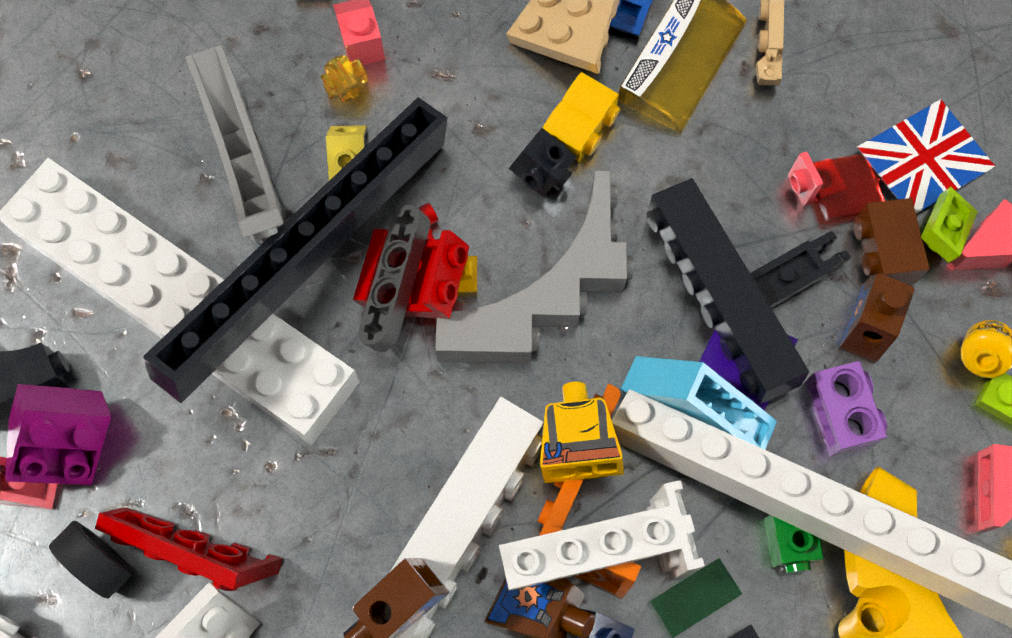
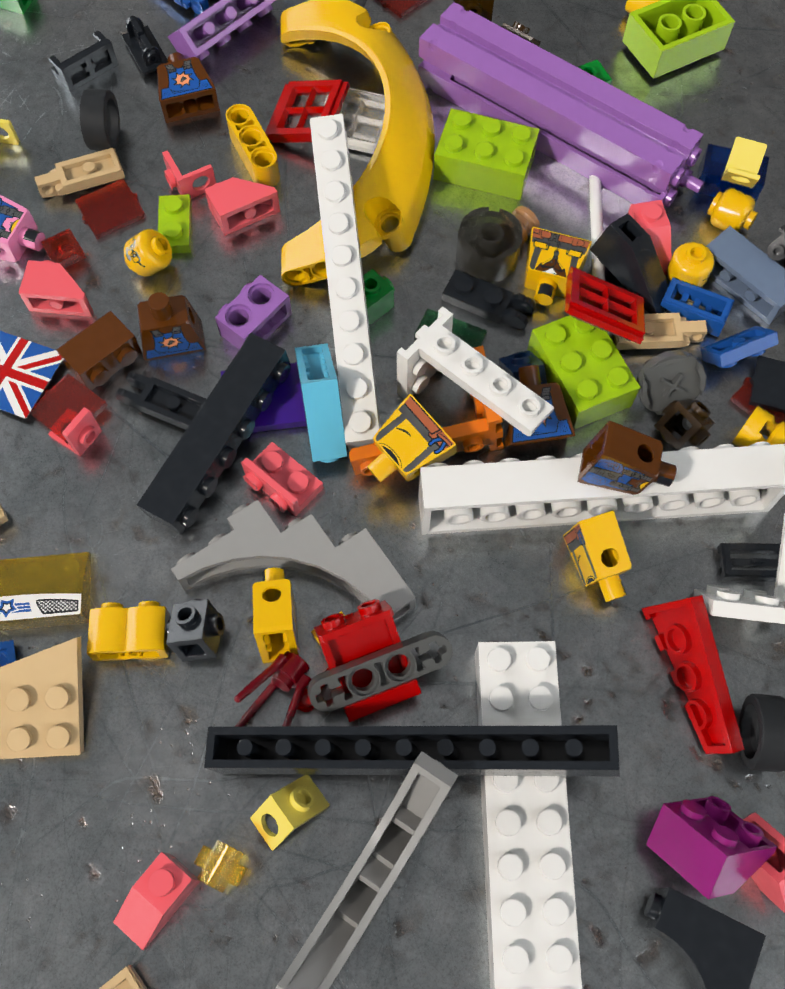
camera: 125 degrees left, 5 degrees down
lime plate [921,187,978,263] -> none
none -> dark red plant [234,651,311,727]
none -> coral bracket [241,442,324,517]
none -> yellow torso [252,568,300,663]
none -> yellow torso [563,511,632,602]

